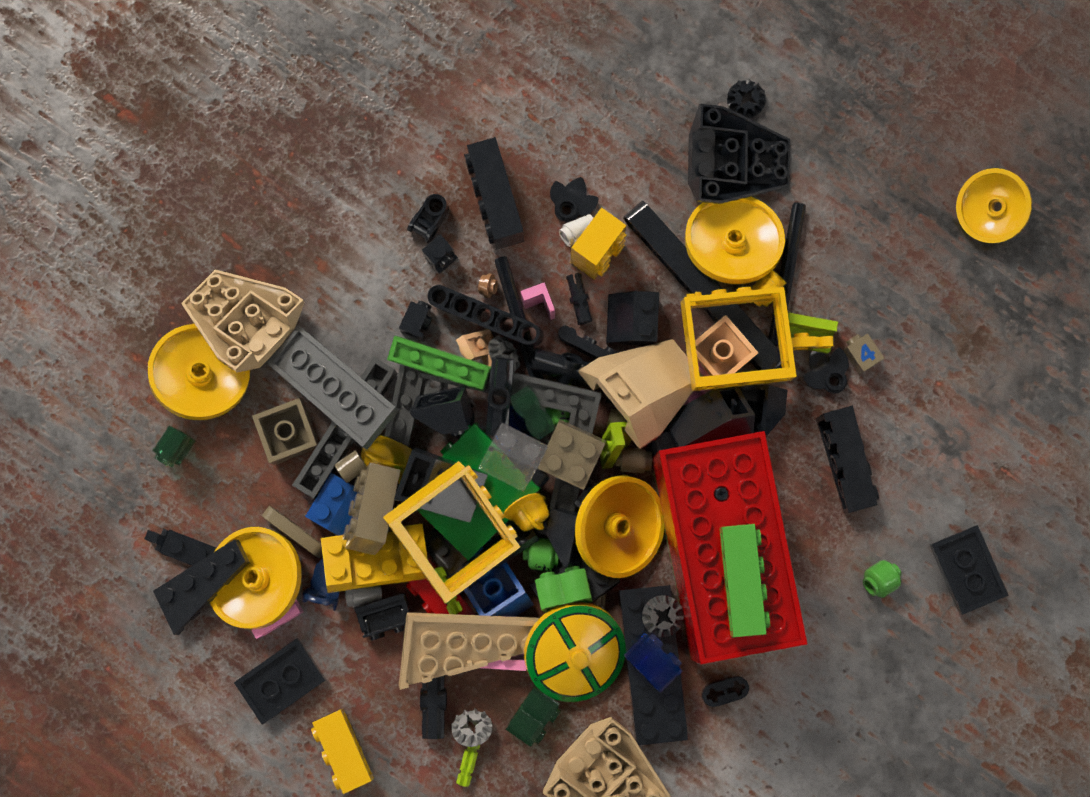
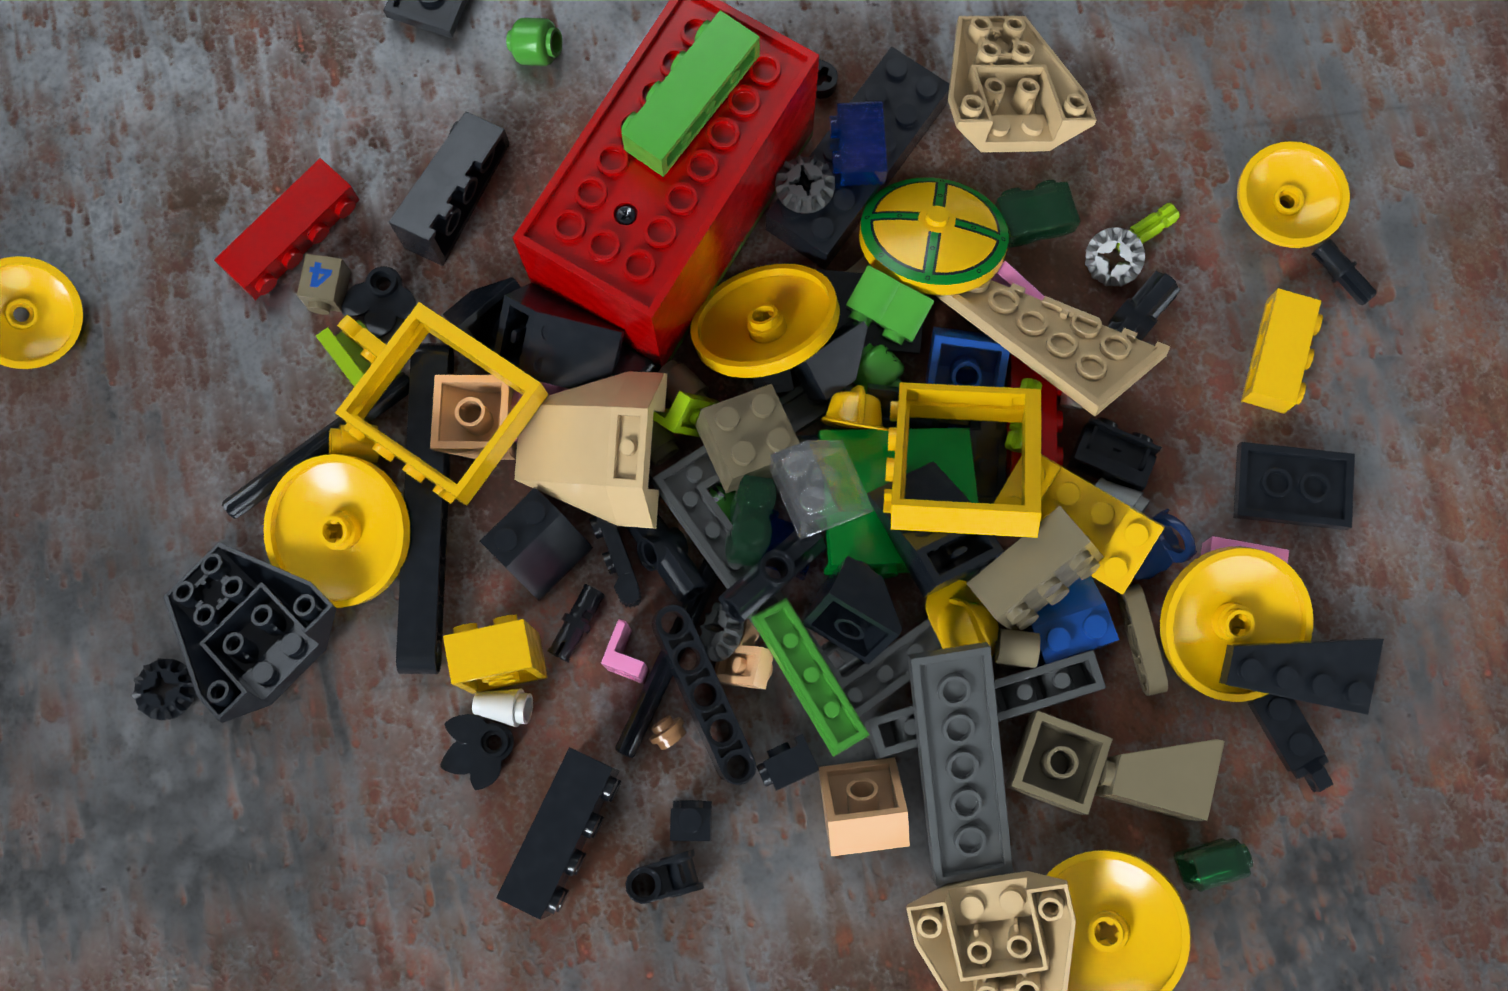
camera: 140 degrees left, 5 degrees down
none -> red brick [214,158,360,301]
none -> light nougat slope [818,757,910,856]
none -> dark tan slope [1095,739,1225,821]

